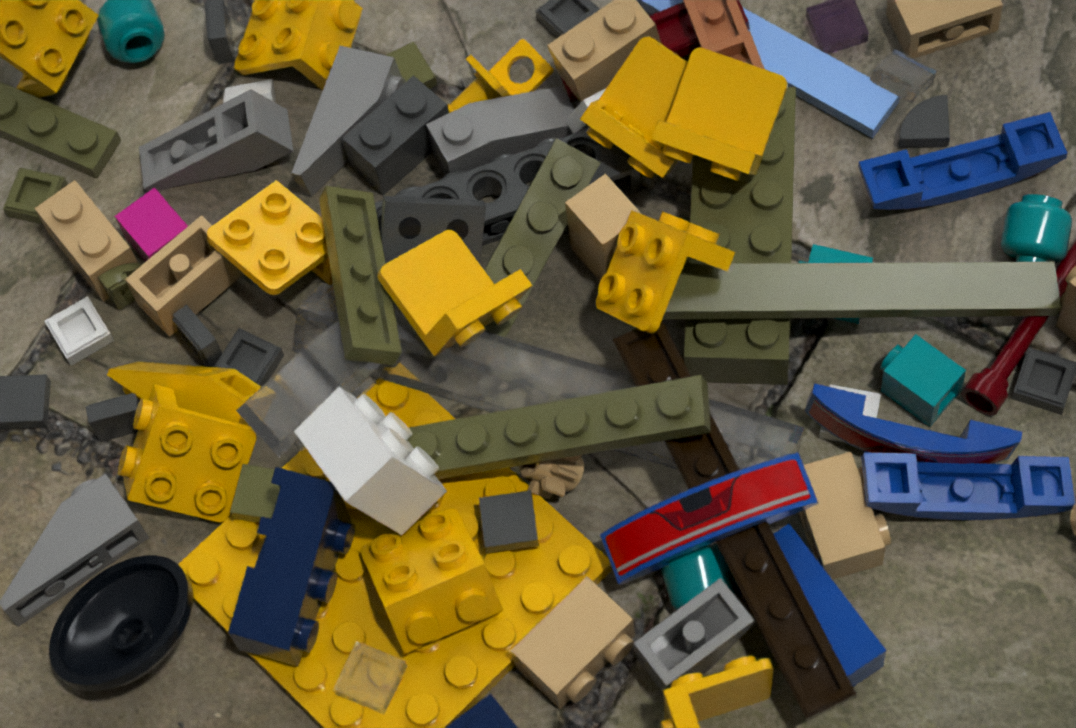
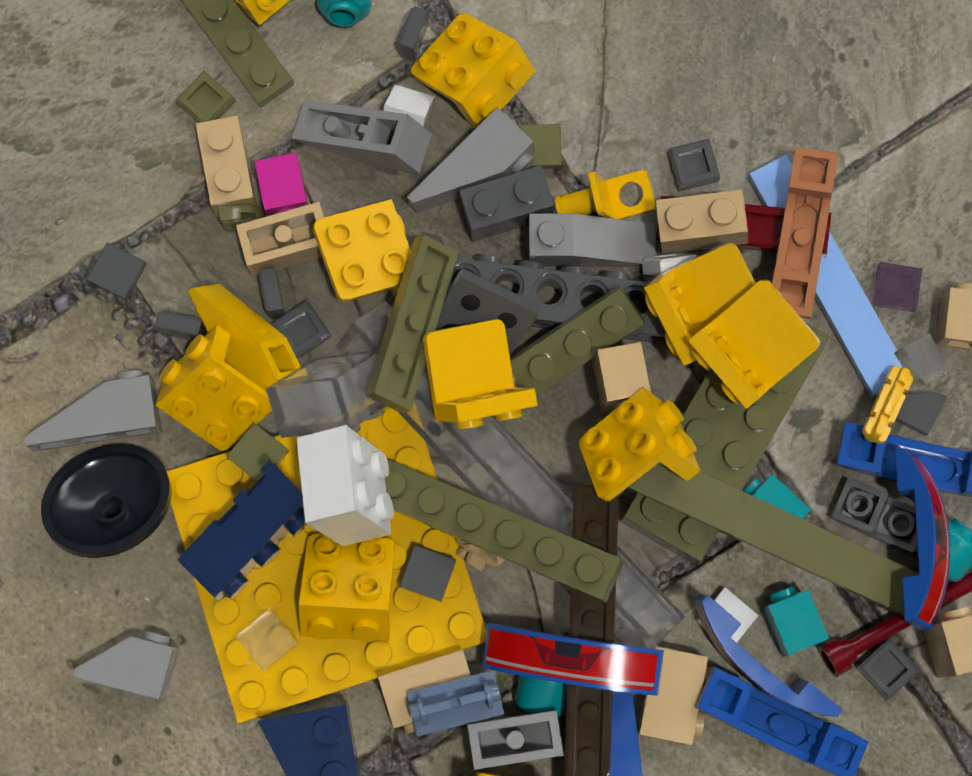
camera: 15 degrees right, 15 degrees up
white tile [44,296,114,366] -> none
none -> sand blue hinge [406,670,504,736]
none -> flat silver slope [831,478,918,556]
none -> yellow axle [862,366,913,444]
none -> blue slope [895,448,951,631]

